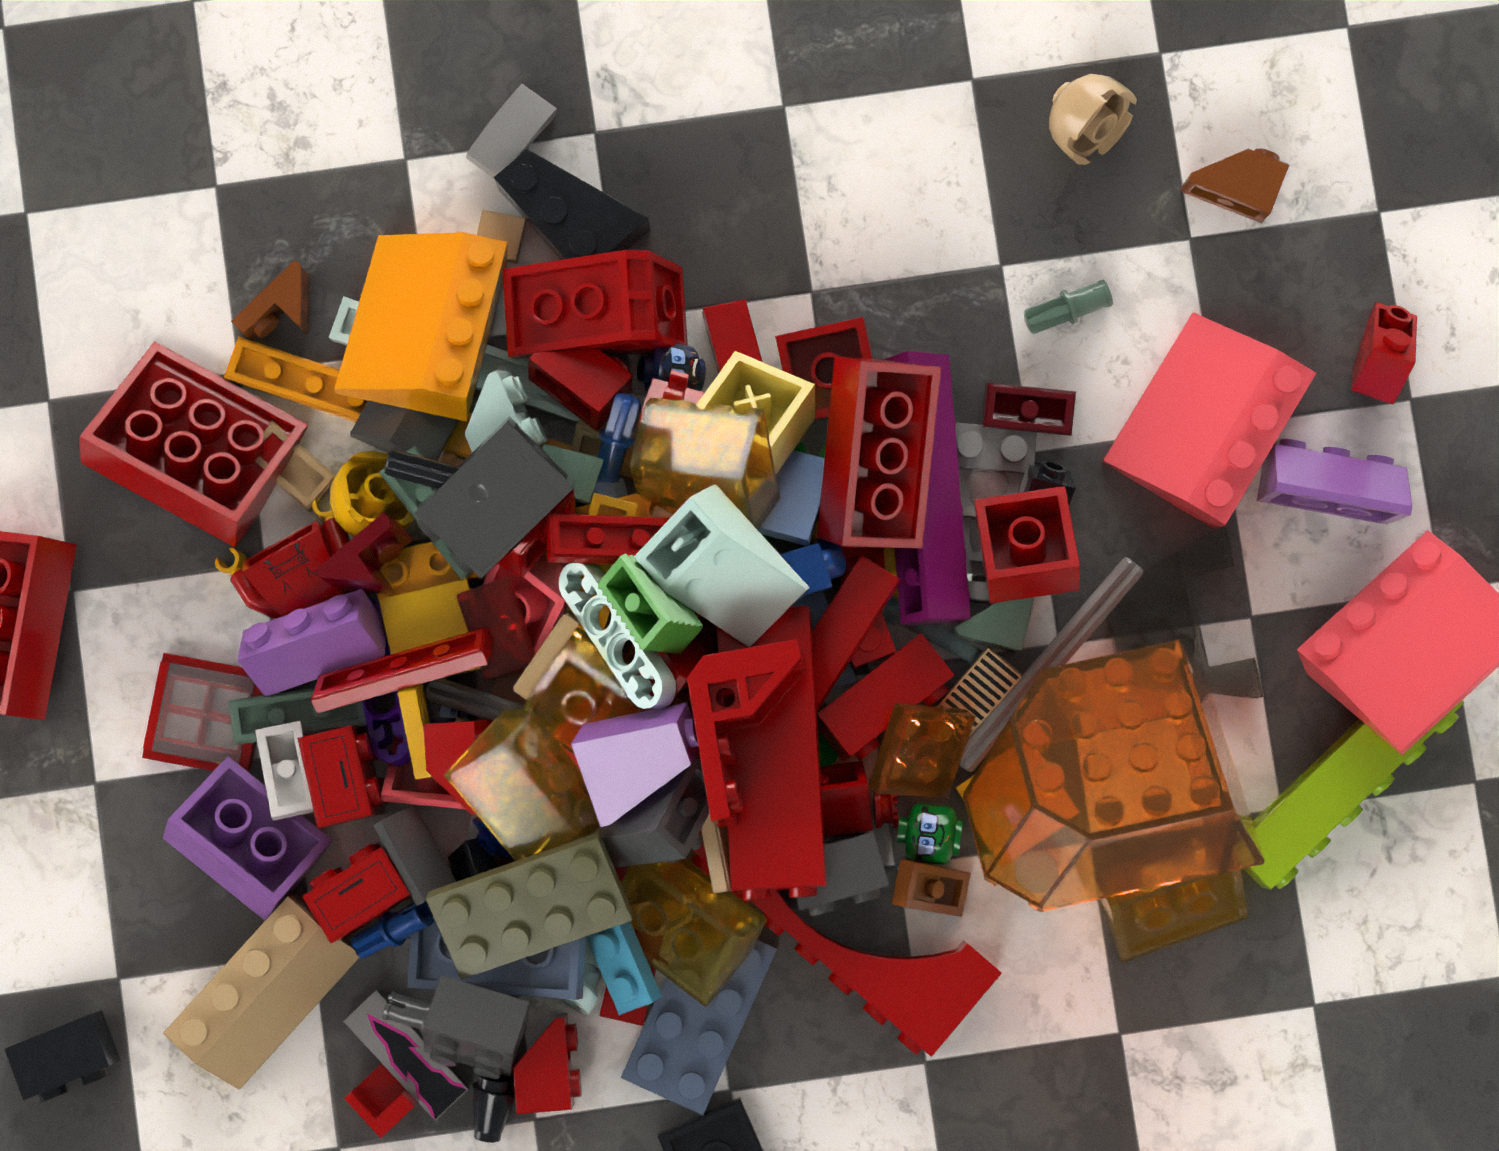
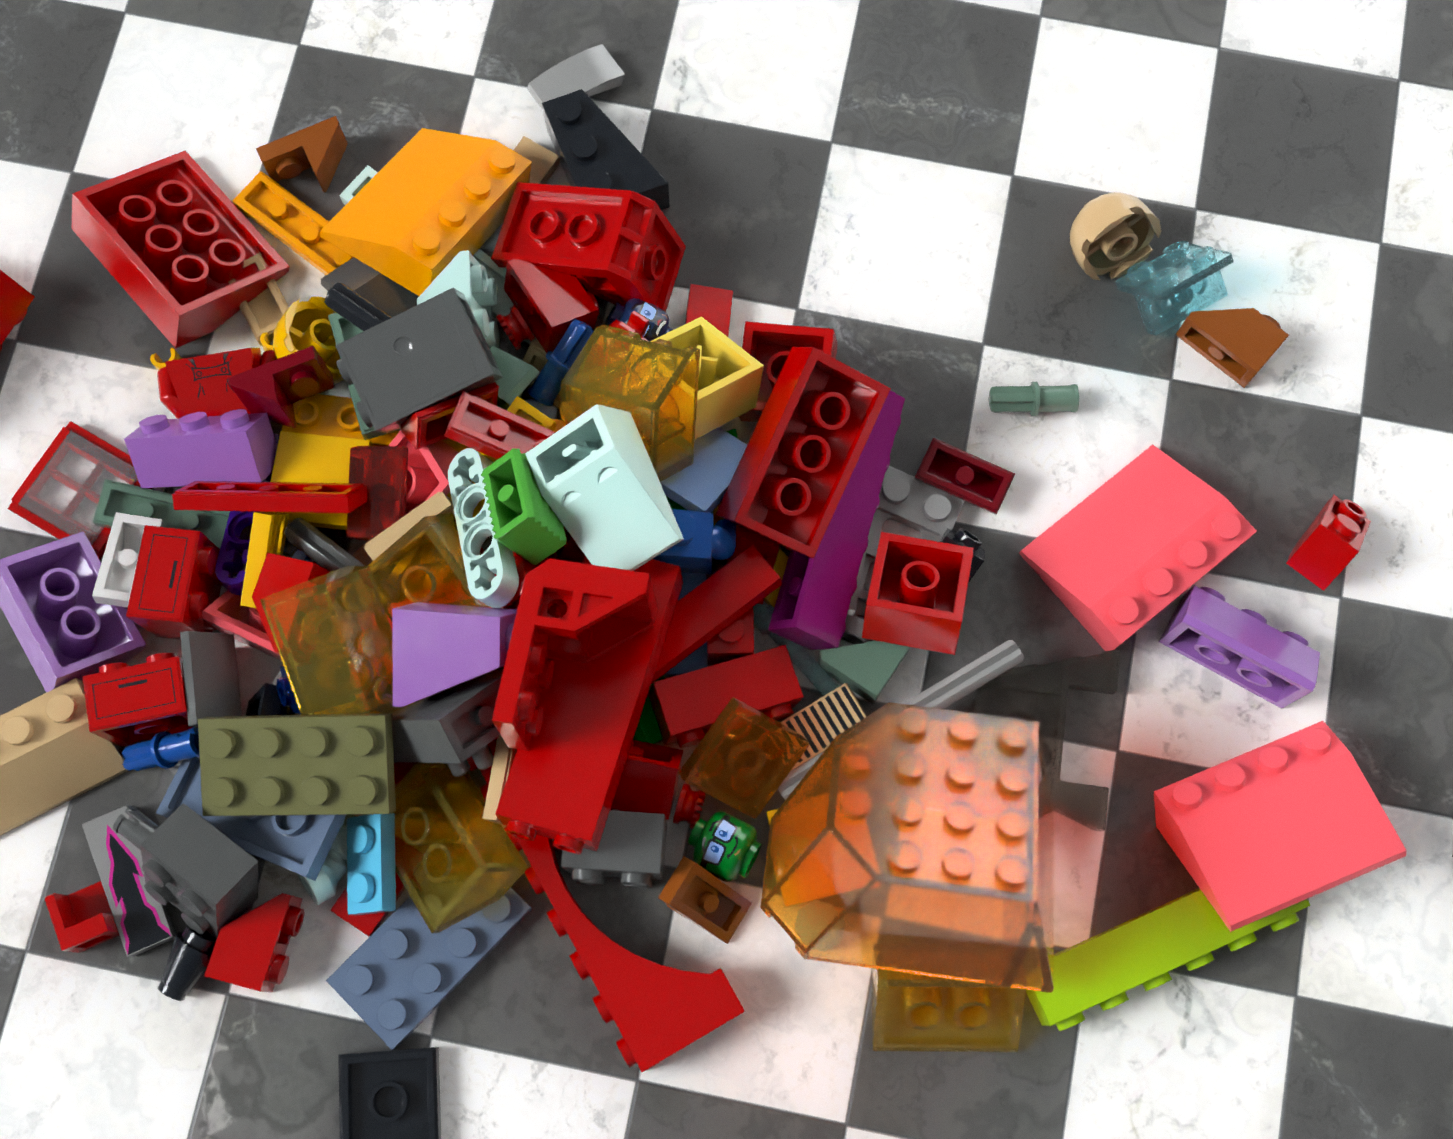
camera: 20 degrees right, 10 degrees down
none -> red bush [495,305,535,350]
none -> clear light blue bracket [1115,241,1234,336]

